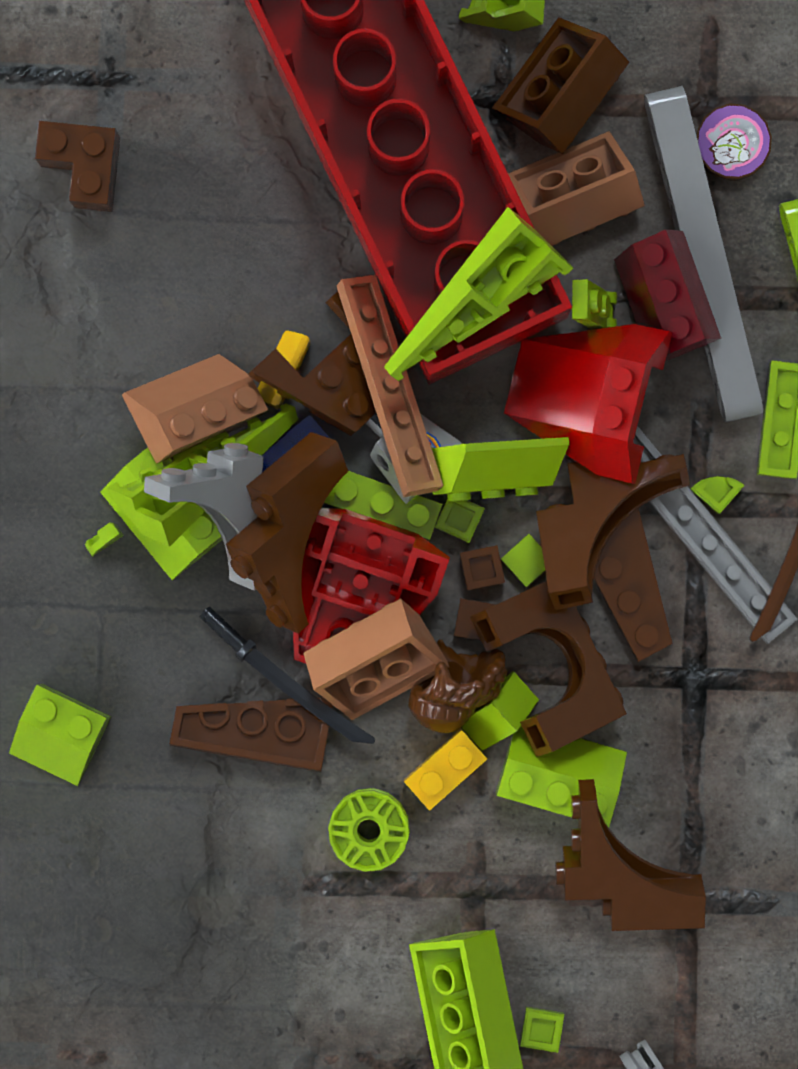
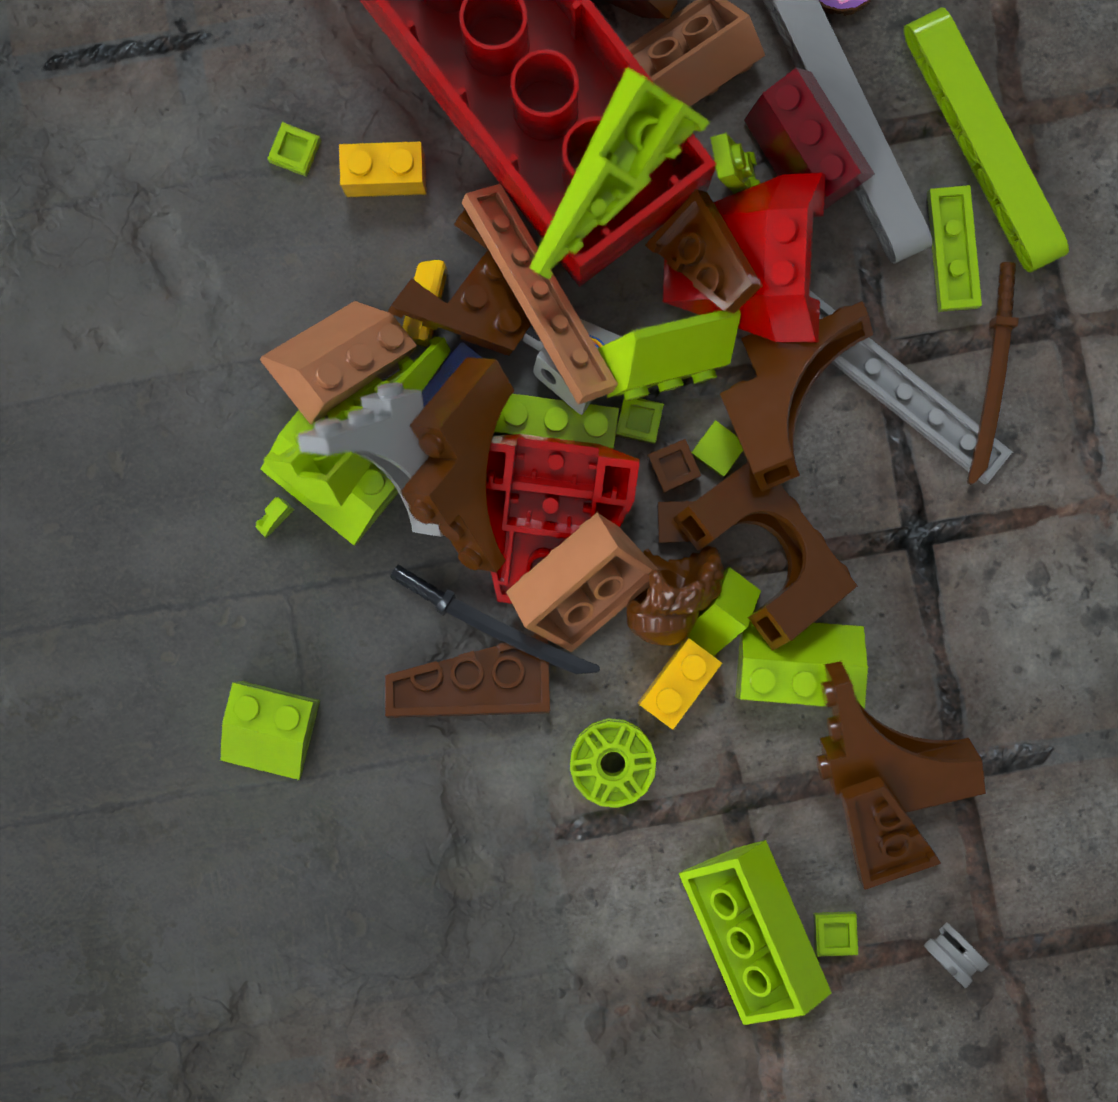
camera: 10 degrees left, 0 degrees up
reddish brown brick [35,121,121,212] -> none
reddish brown wing [594,508,673,662] -> none
lime tile [690,476,744,514] -> none
none -> lime tile [267,122,321,177]
none -> yellow brick [339,141,426,197]
none -> reddish brown wing [645,189,763,313]
none -> reddish brown wing [840,776,942,890]

